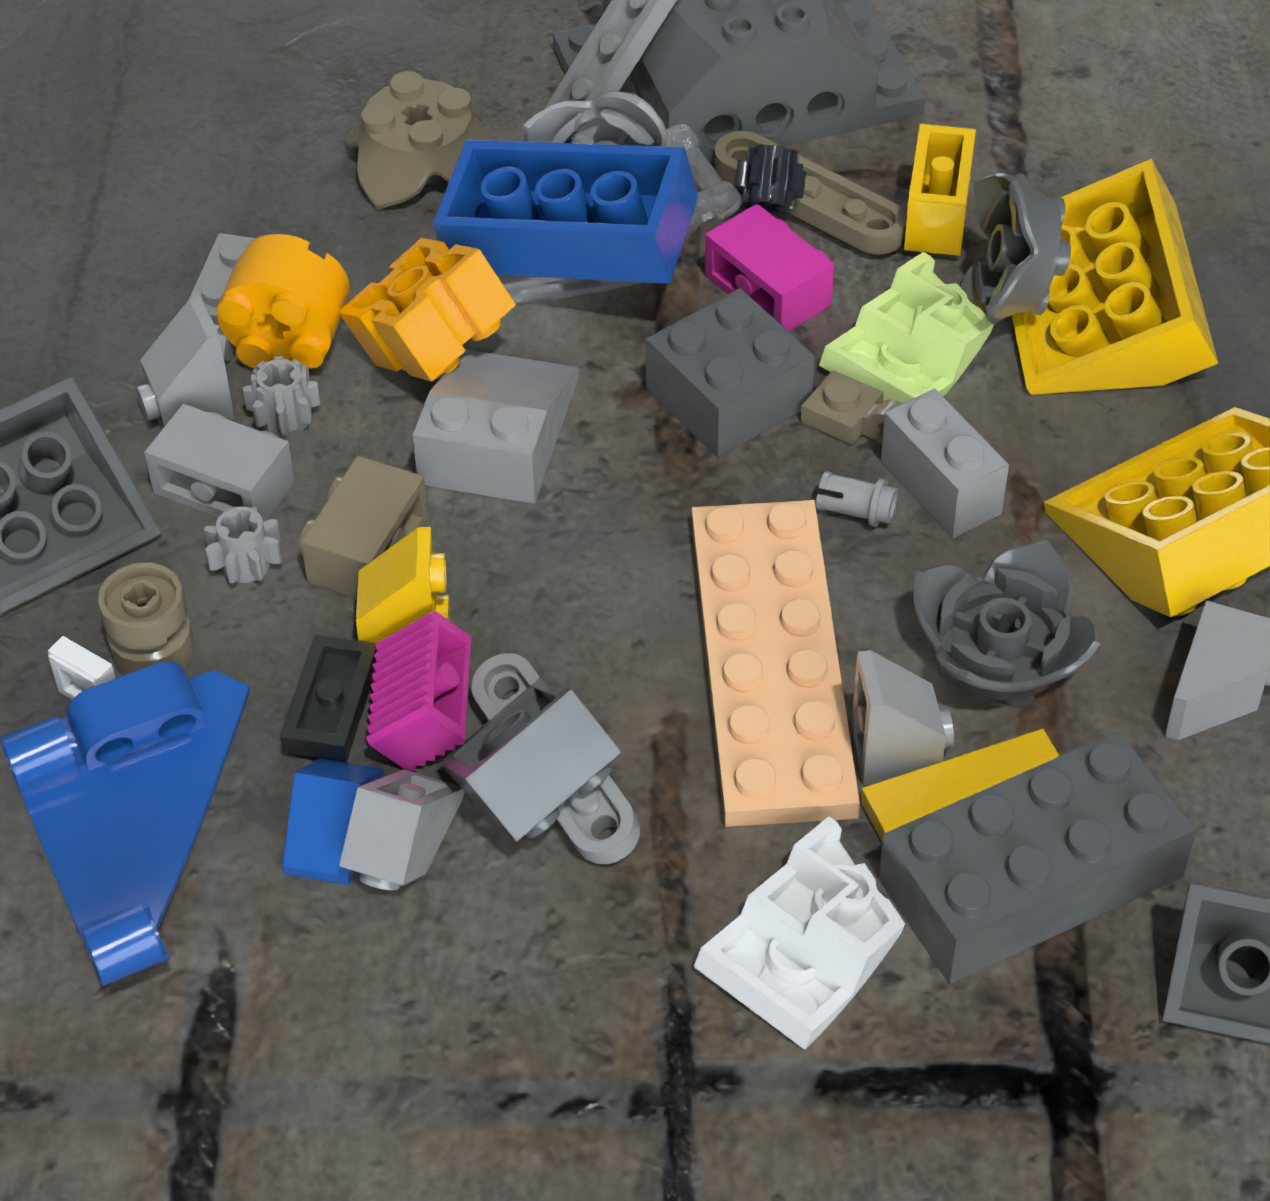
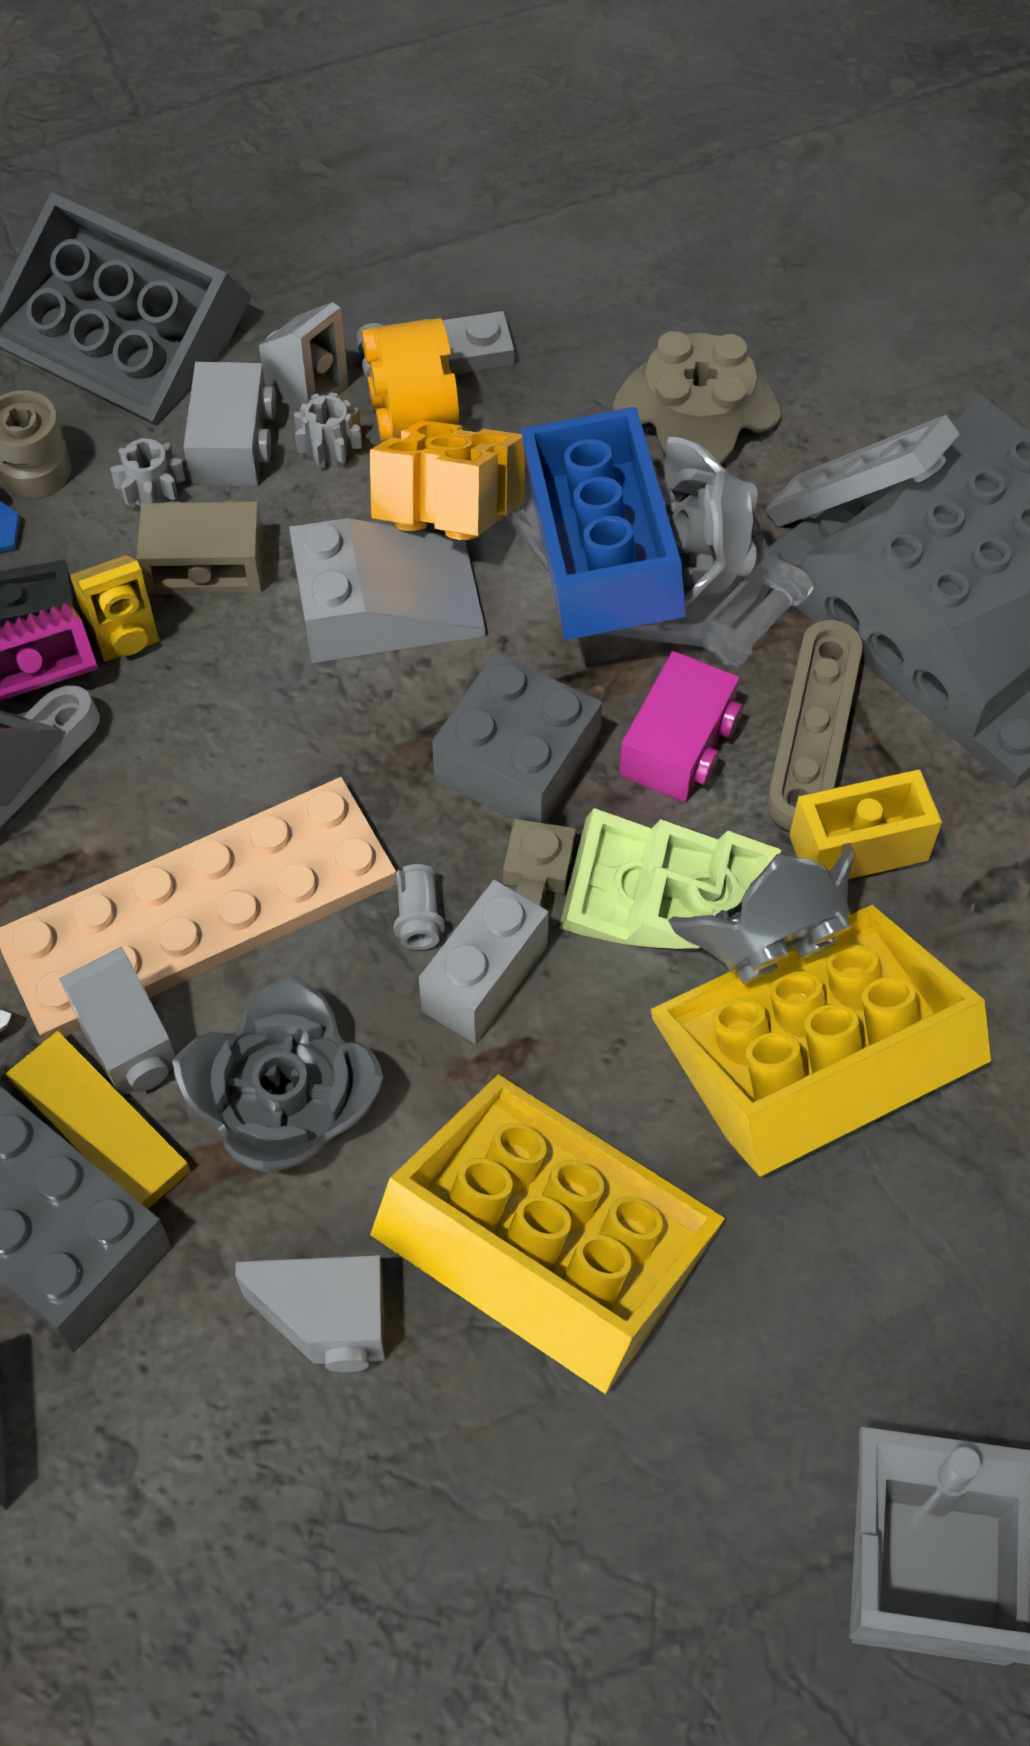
camera: 65 degrees right, 10 degrees up
black gear [734,144,806,214] -> none

